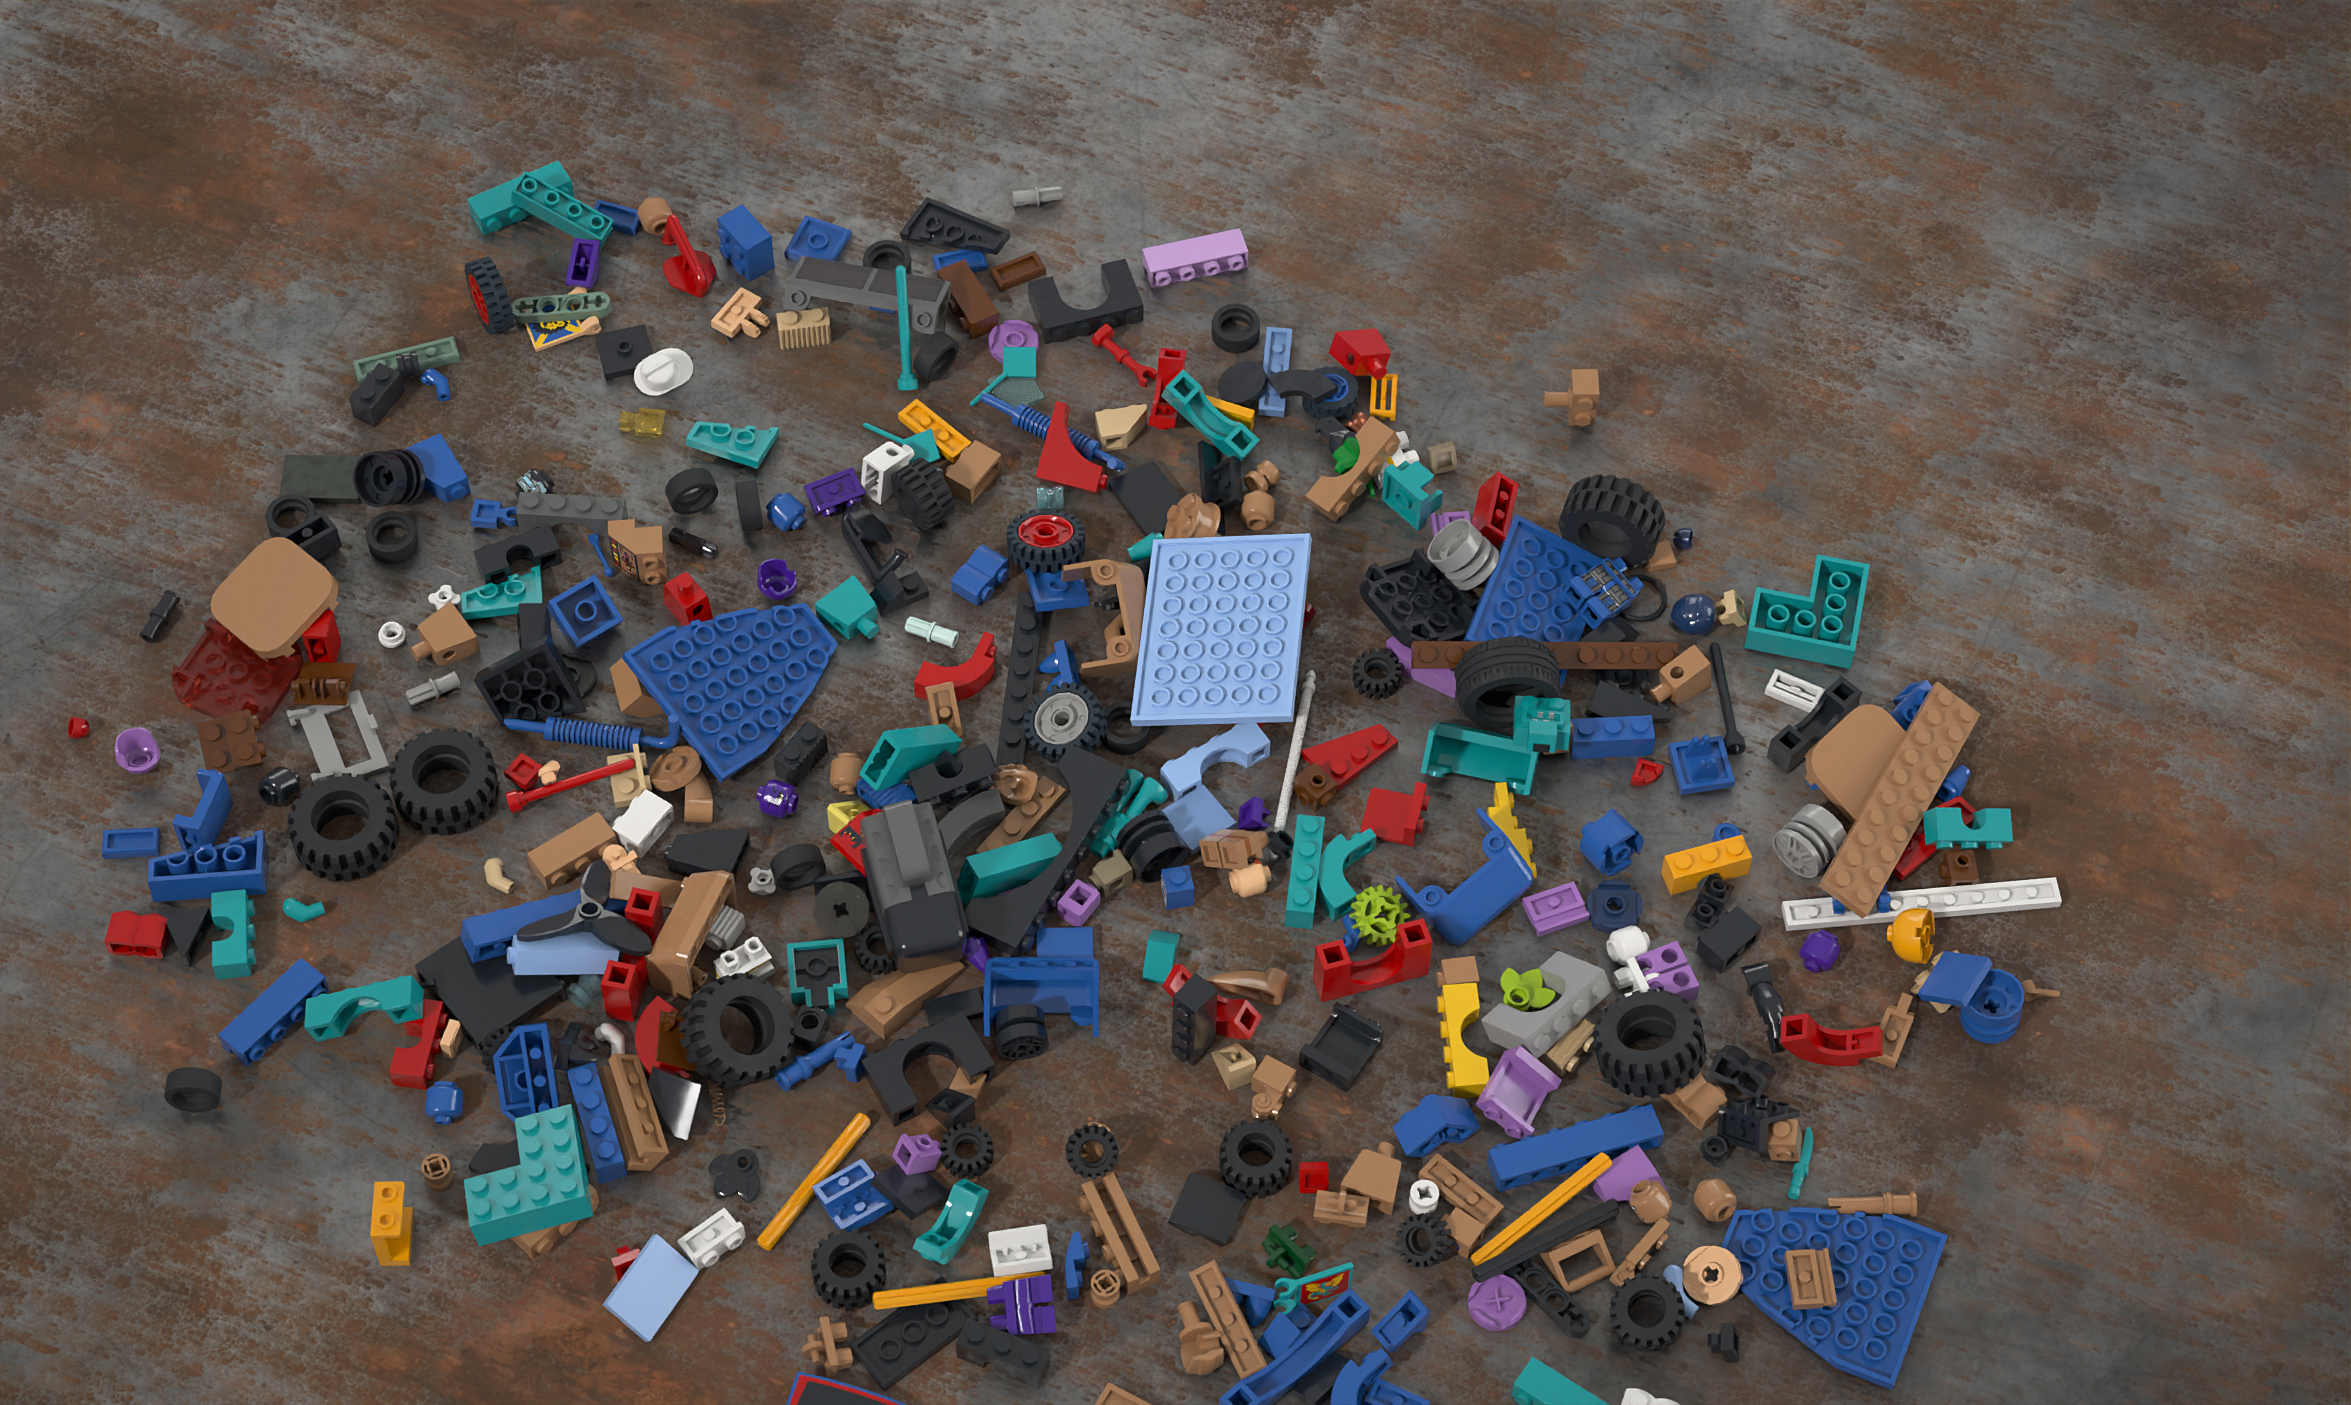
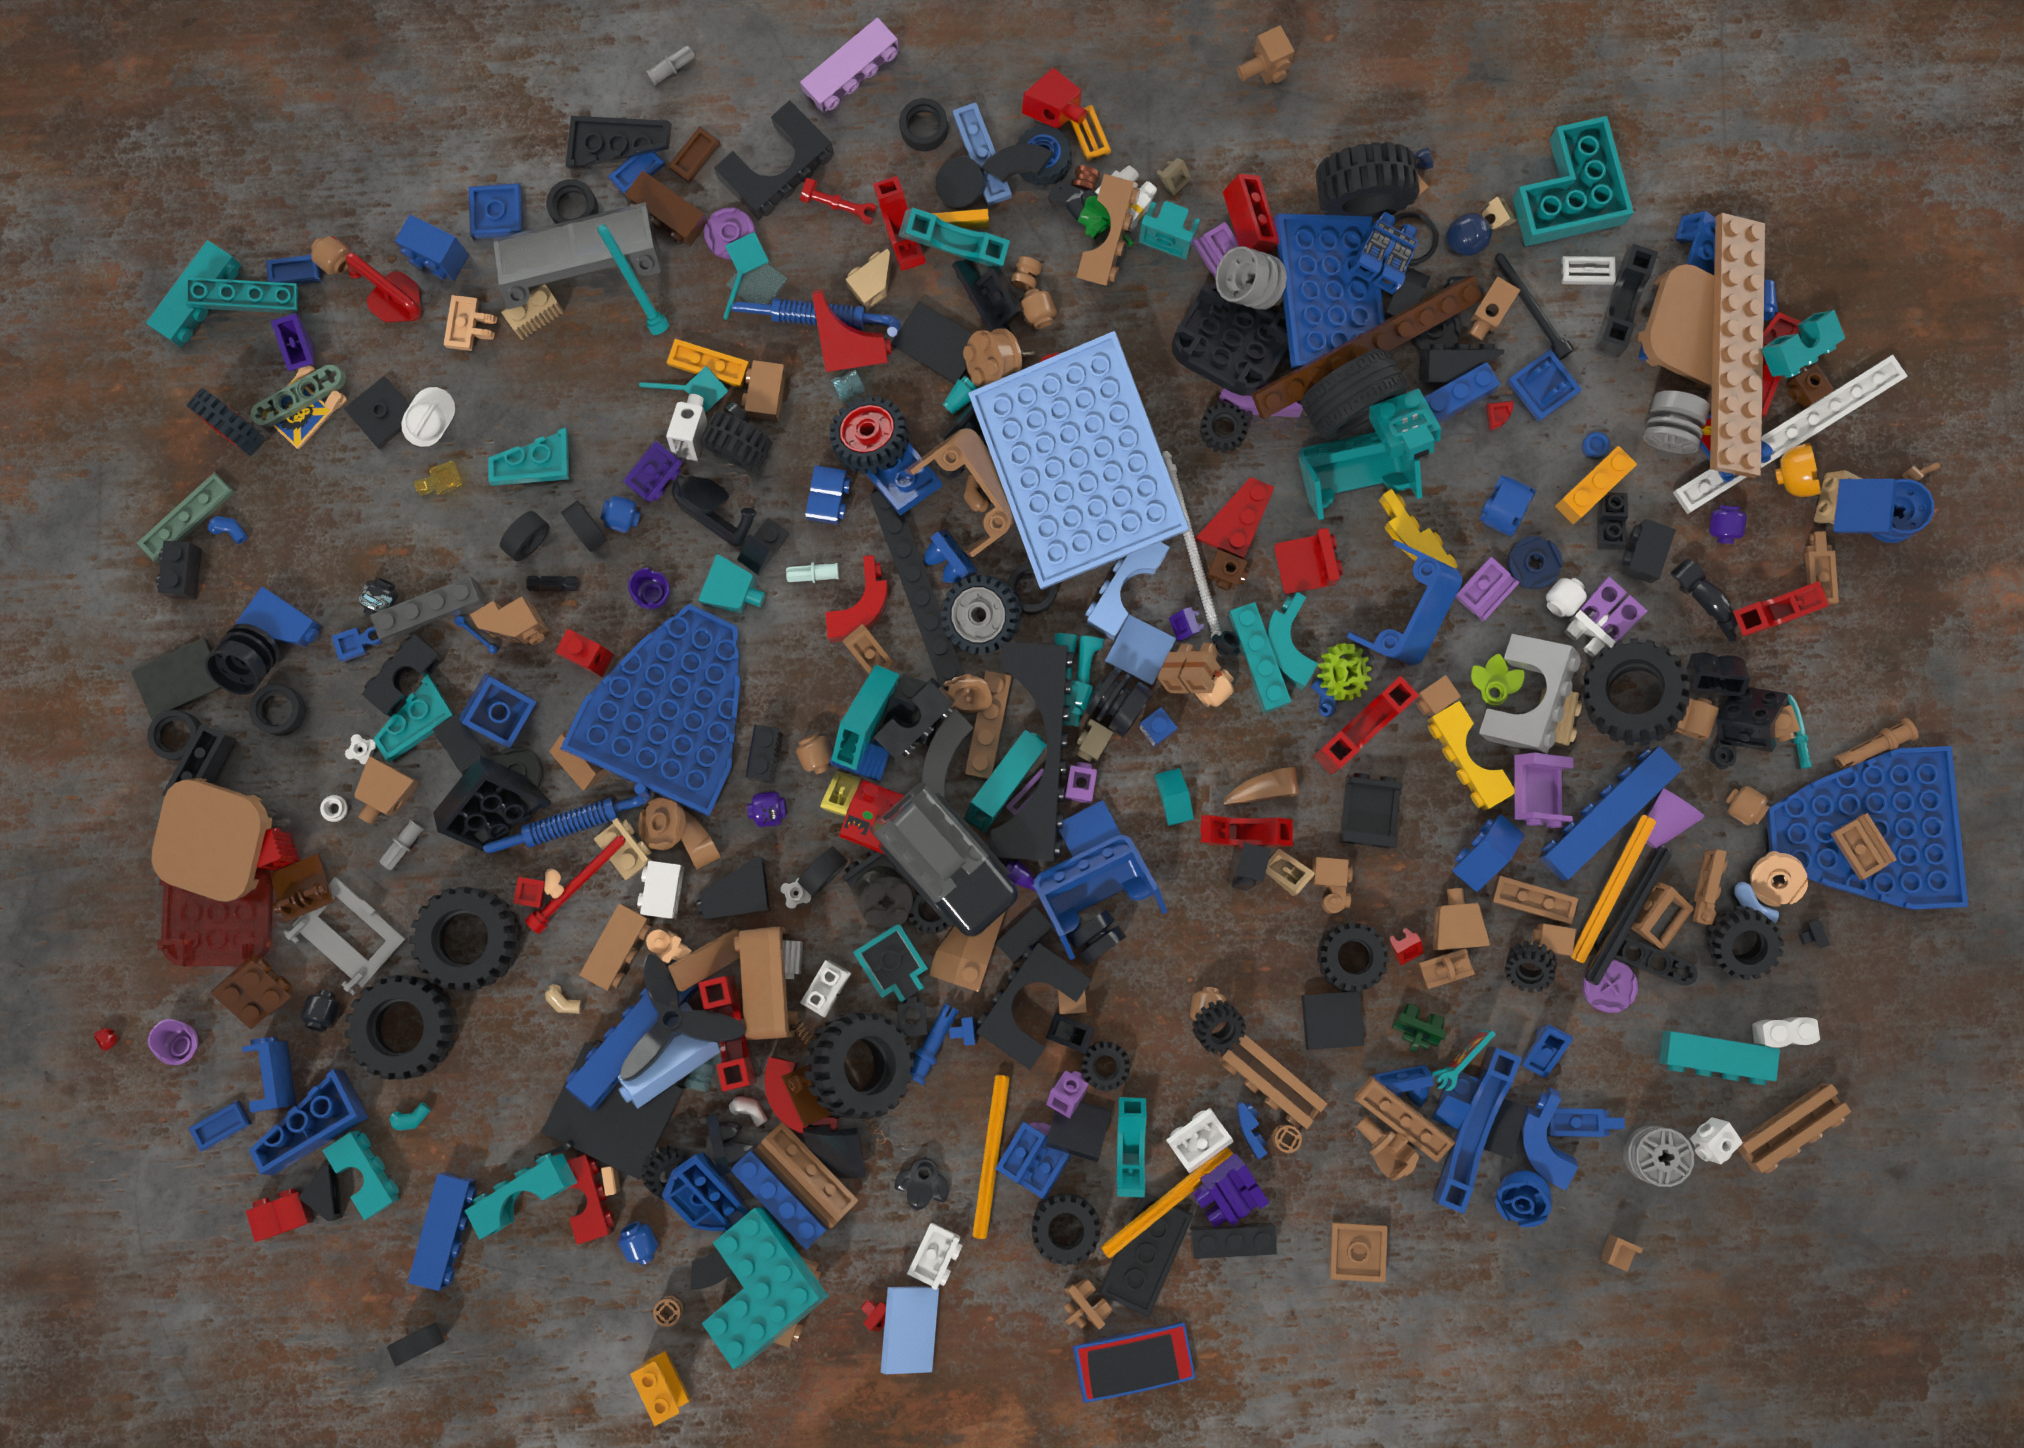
camera: 20 degrees left, 25 degrees up
black pin [139,590,180,644] -> none
black wheel [396,351,421,380] -> none
black tyre [913,331,960,382] -> none
white wheel [1409,1180,1439,1214] -> none
medium nougat head [1629,1179,1673,1223] -> none

